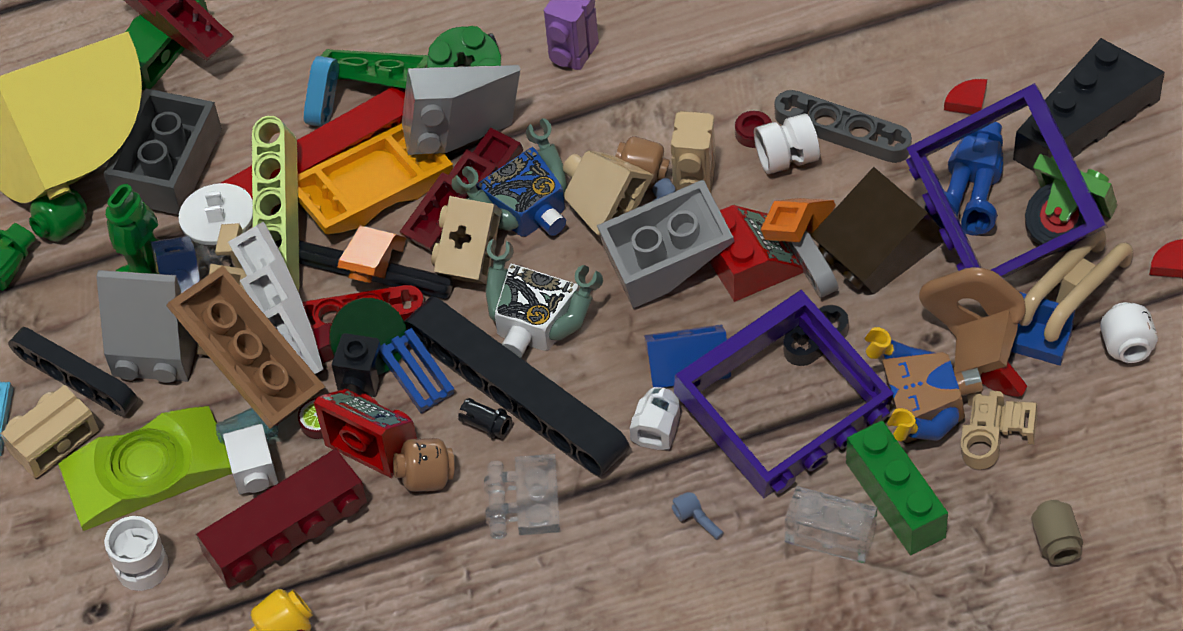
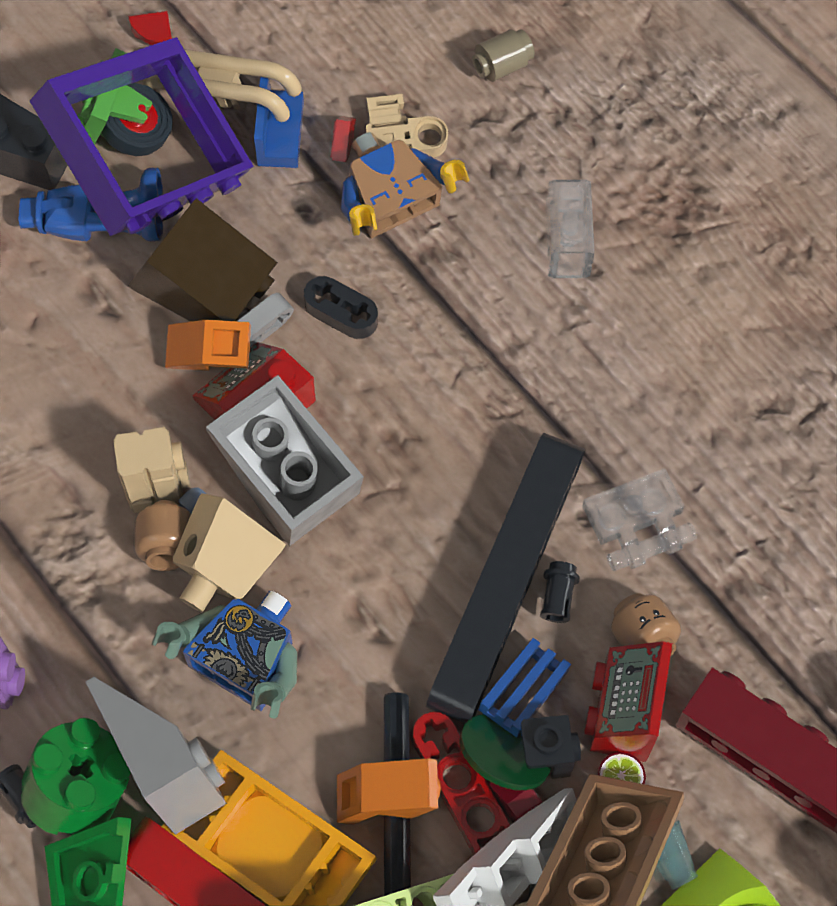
camera: 115 degrees left, 10 degrees up
white brick [223,424,278,495] -> none
dark red slope [400,127,524,251] -> none
tan brick [431,196,502,285] -> none
torso [486,239,603,358] -> none
white rock [630,387,680,450] -> none
blue panel [644,324,731,388] -> none
sand blue hand [672,492,724,540] -> none
dark purple window [673,289,894,499] -> none
dark red tile [735,111,772,148] -> none
white wheel [754,113,820,174] -> none
dark grey beam [774,90,912,163] -> none
green brick [846,420,948,556] -> none
medium nougat piece [919,267,1026,374] -> none
white head [1100,302,1158,363] -> none

